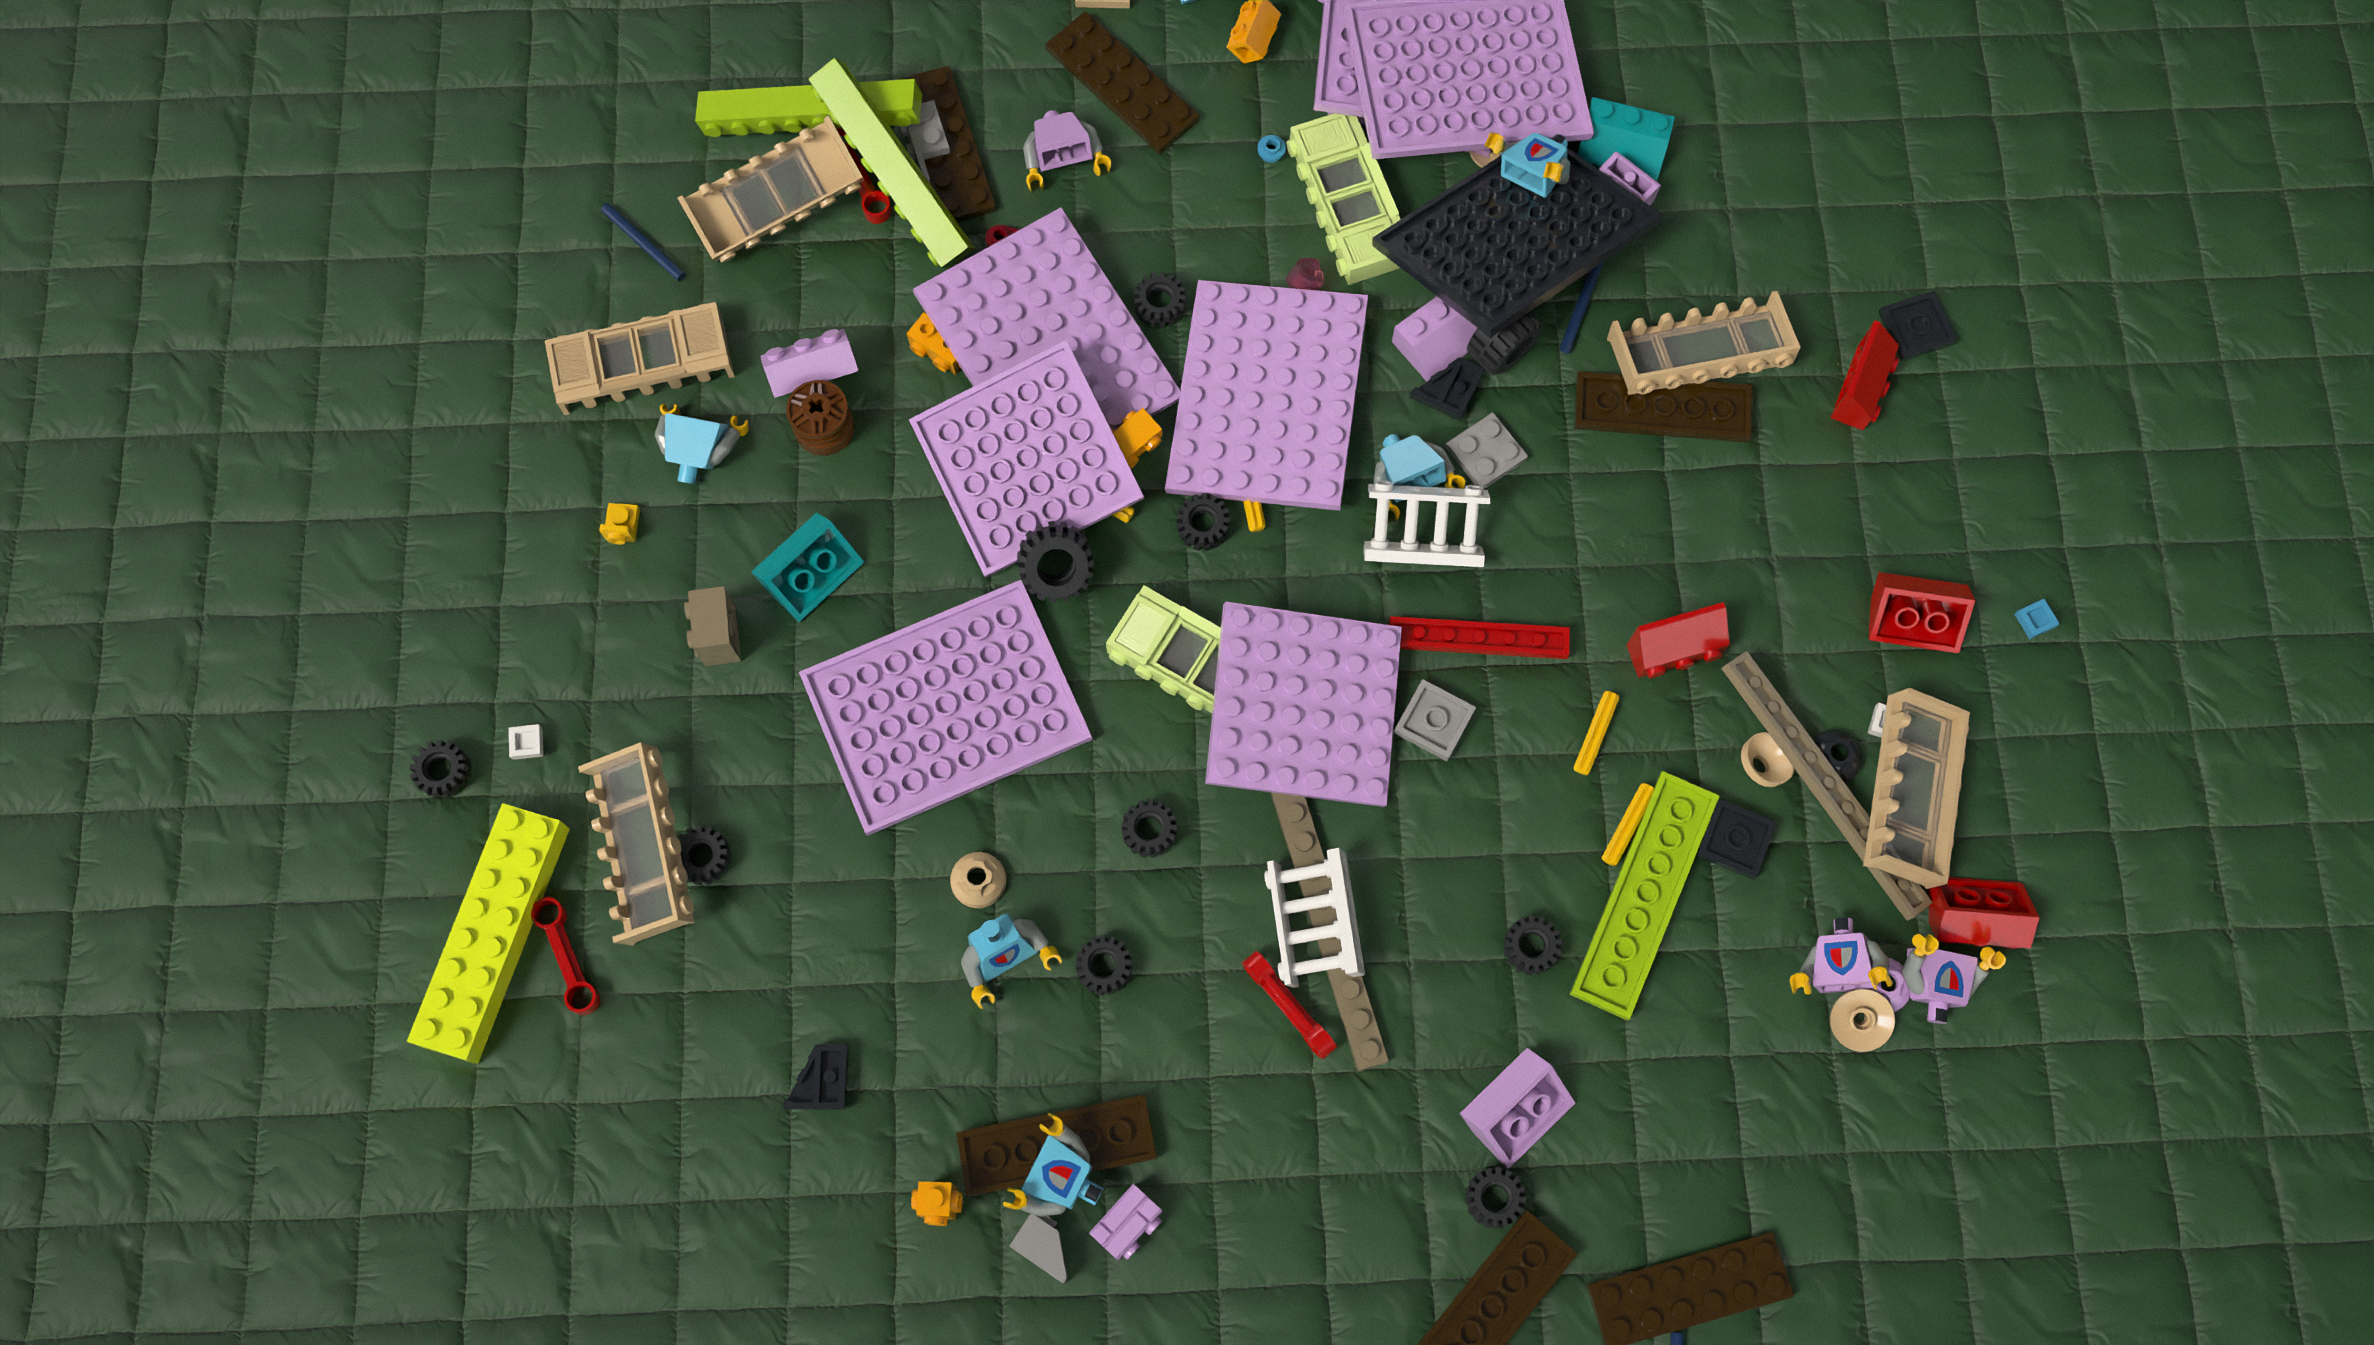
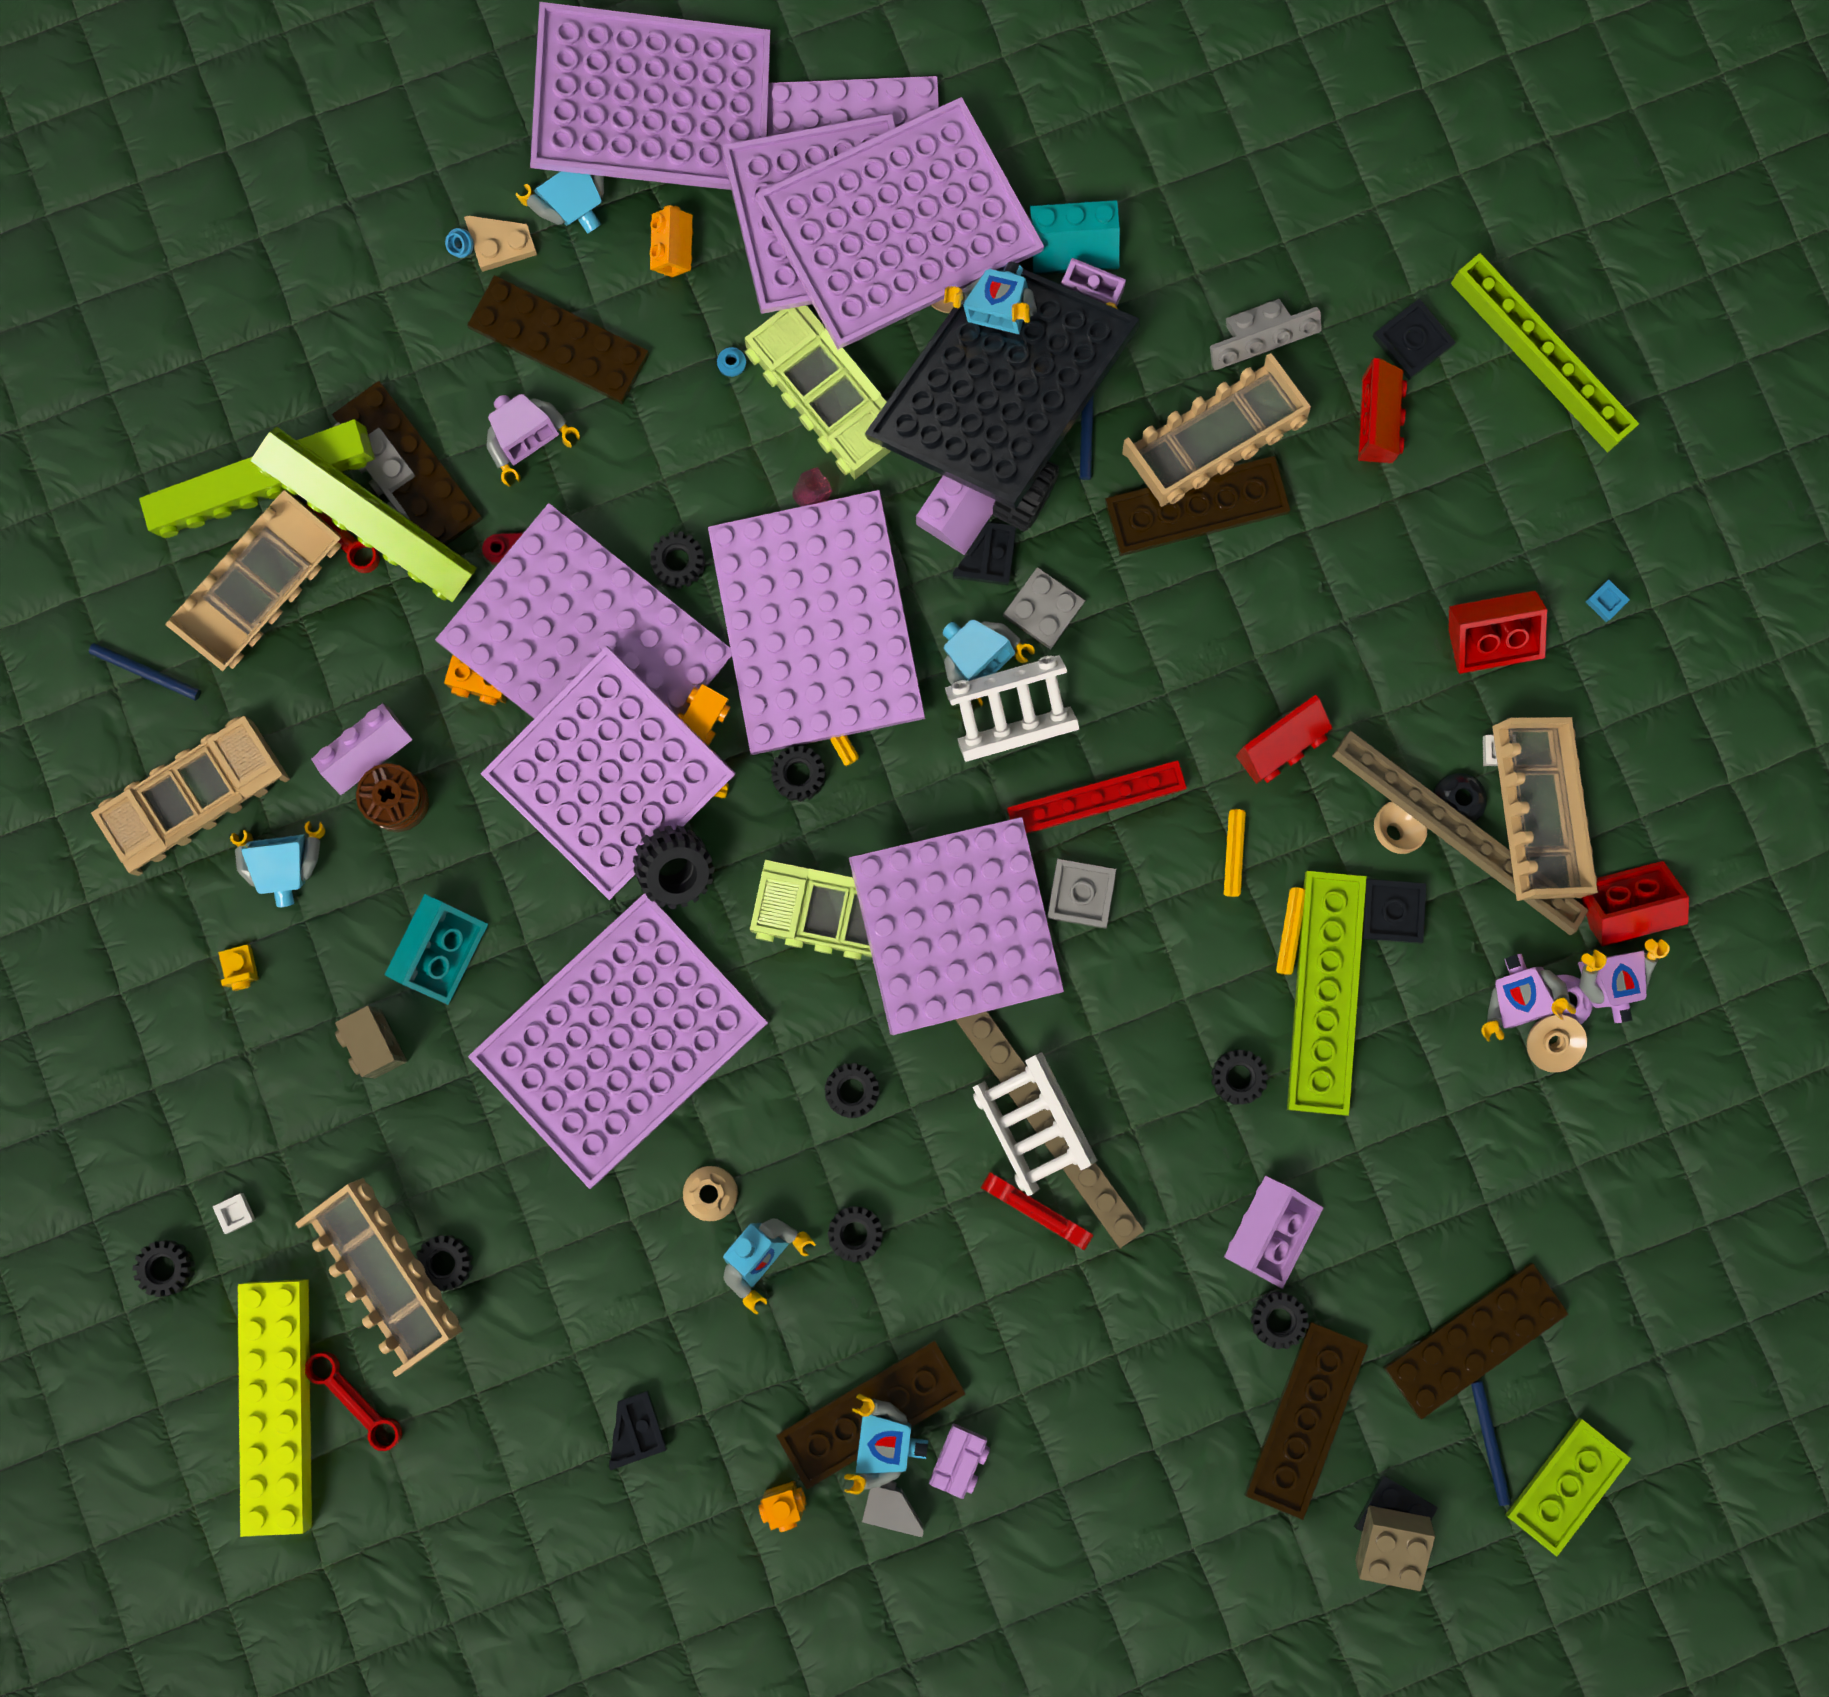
camera: 20 degrees left, 10 degrees up
none -> light grey bracket [1210,299,1321,370]
none -> lime brick [1451,253,1639,453]

